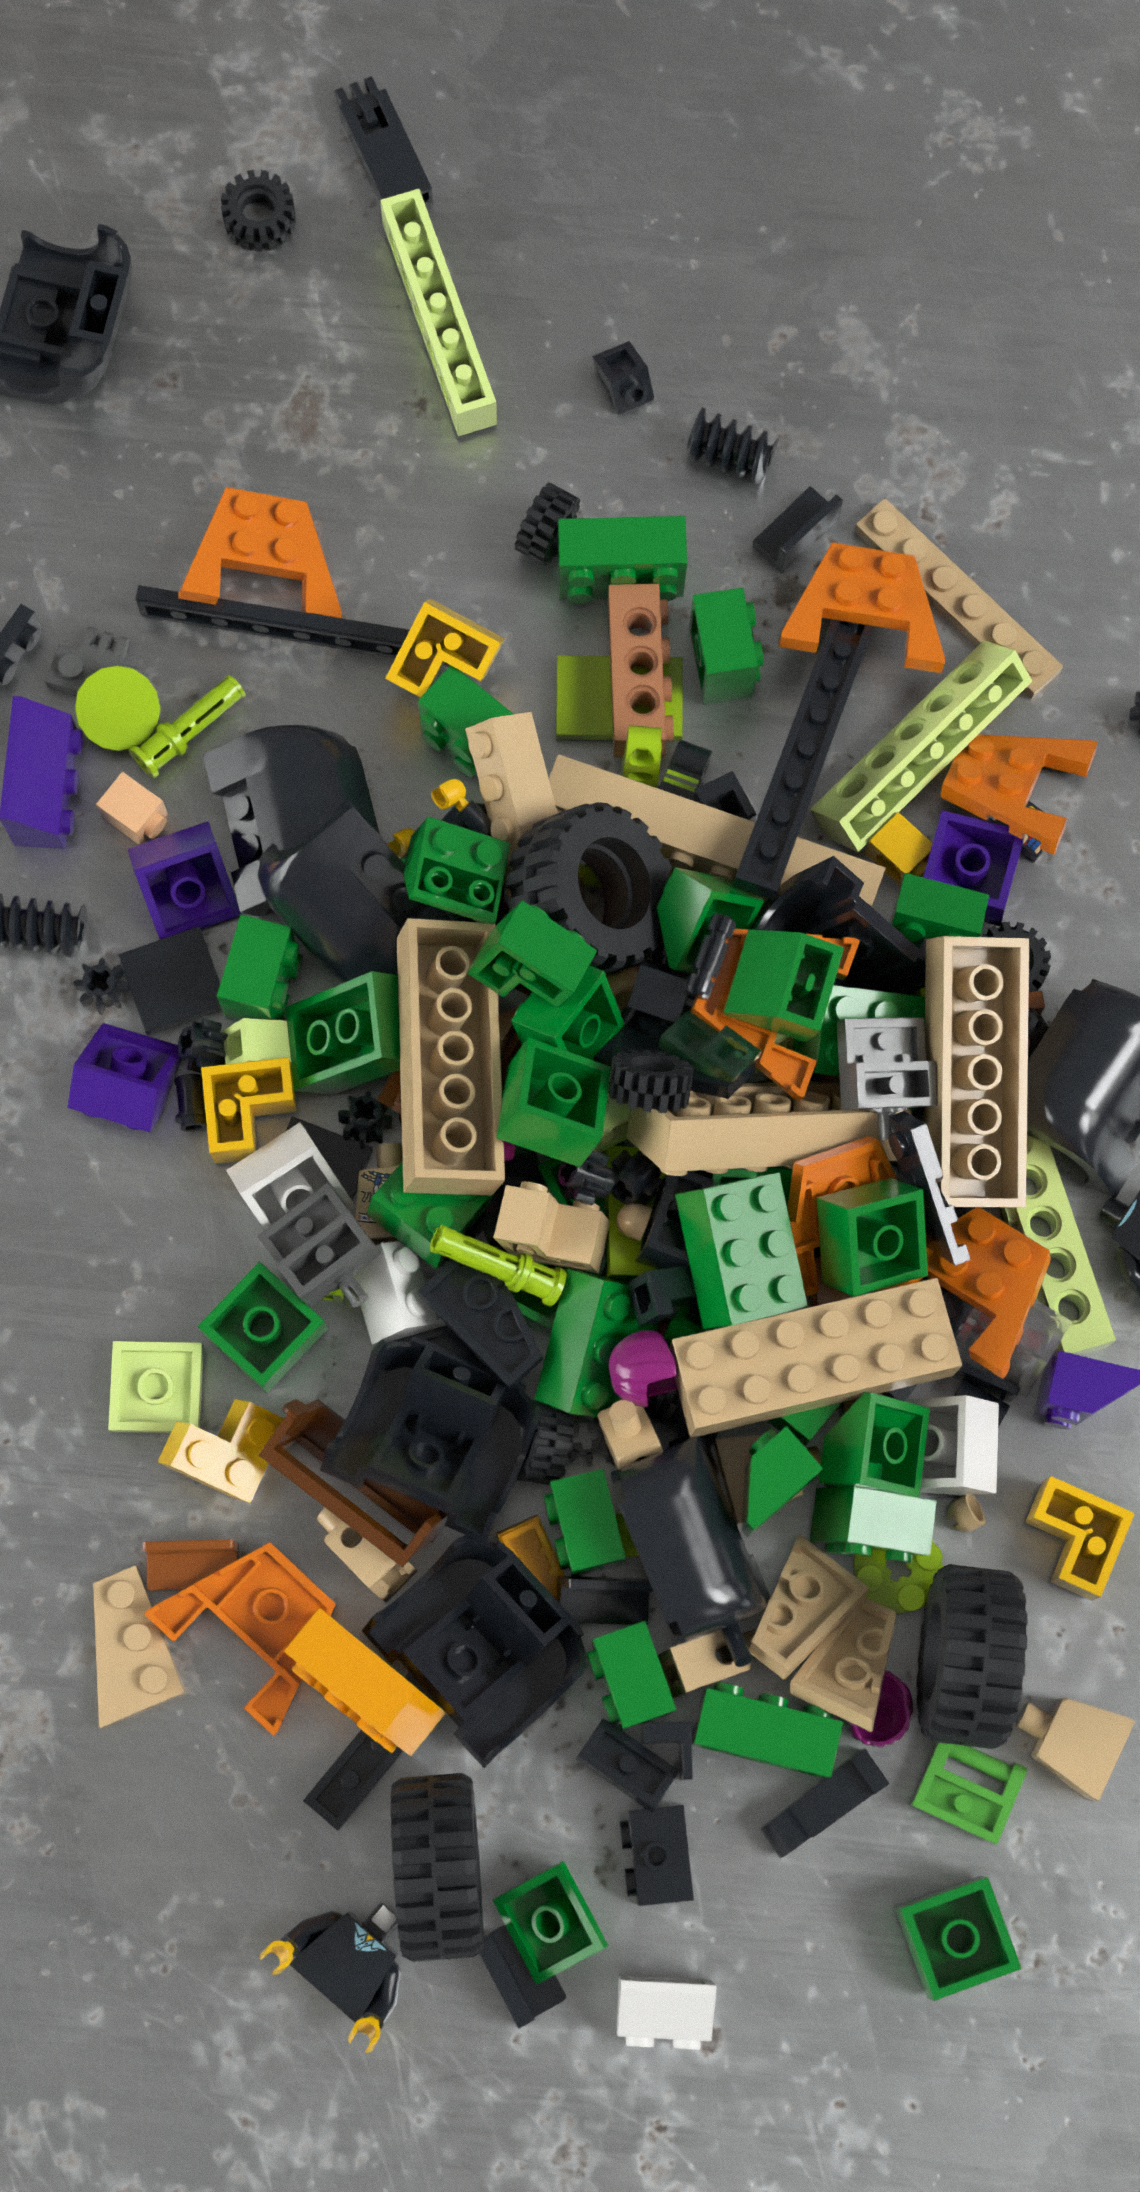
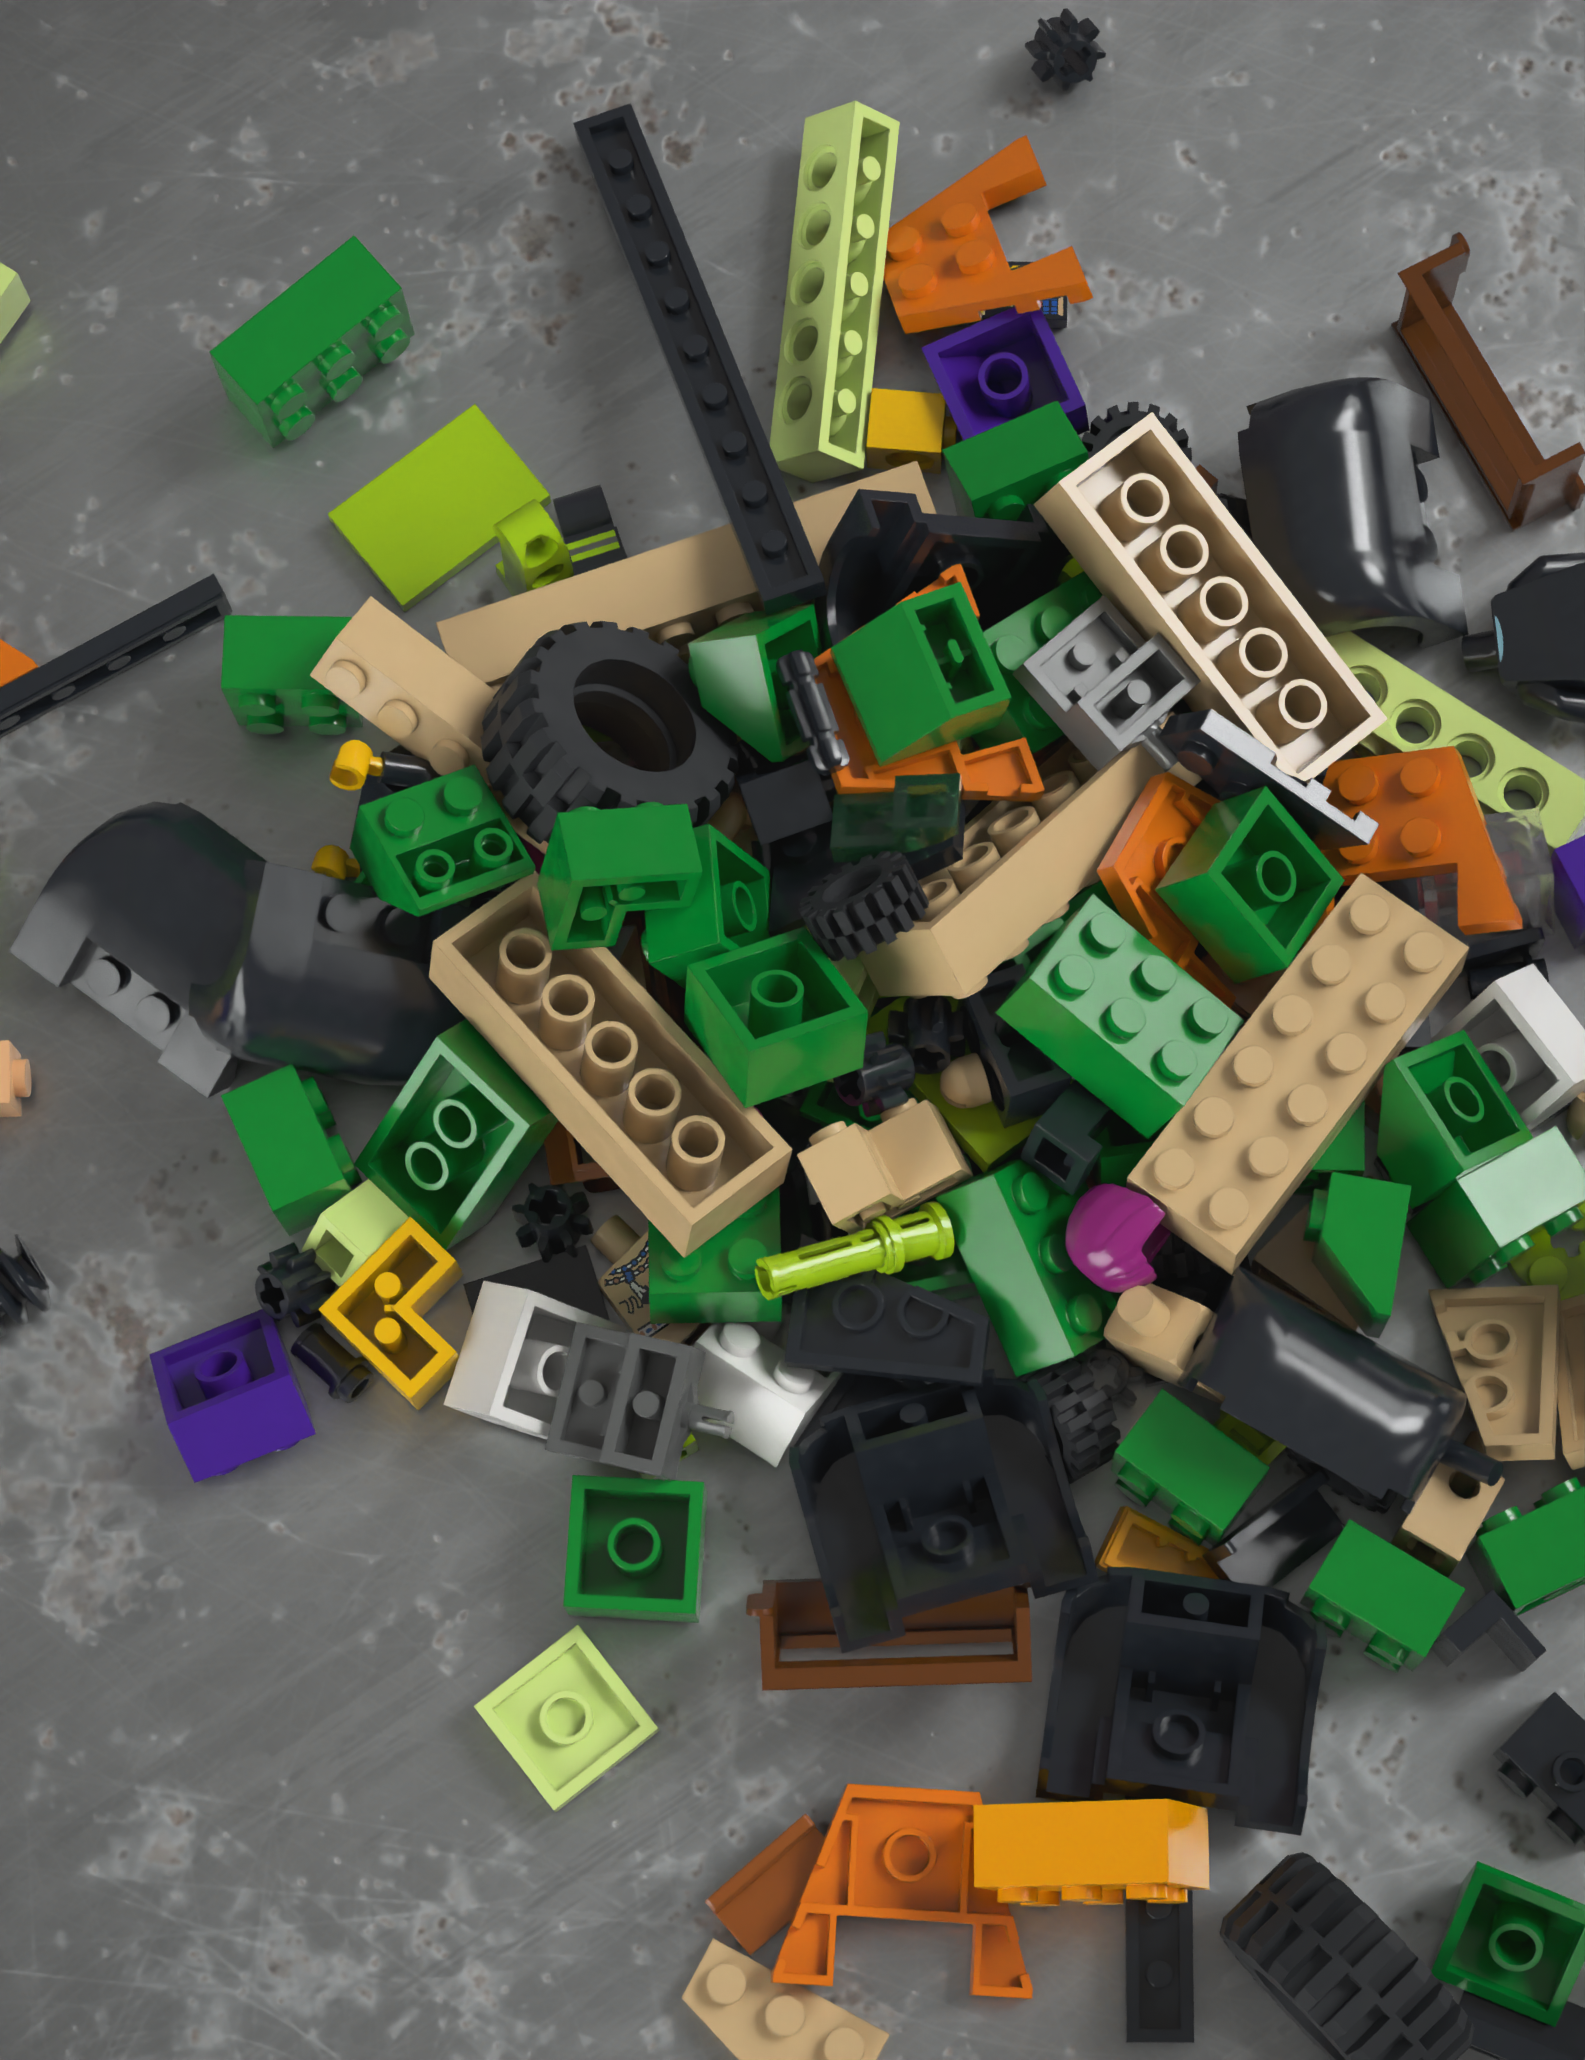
camera: 30 degrees left, 0 degrees up
black gear [73,958,130,1015] -> none
black tile [118,926,222,1036] -> none
dark purple slope [127,821,242,940] -> none
yellow brick [157,1399,284,1503] -> none
tan torso [317,1508,418,1603] -> none
yellow brick [385,598,505,697] -> none
black tyre [514,483,581,566] -> none
black panel [576,1718,679,1813] -> none
black bracket [592,341,654,414] -> none
nougat brick [608,584,674,758] -> none
black piece [687,407,779,485] -> none
green brick [689,588,764,705] -> none
black panel [693,771,757,822] -> none
black panel [752,486,843,574] -> none
orange wing [778,542,945,673] -> none
tan plate [854,498,1063,699] -> none

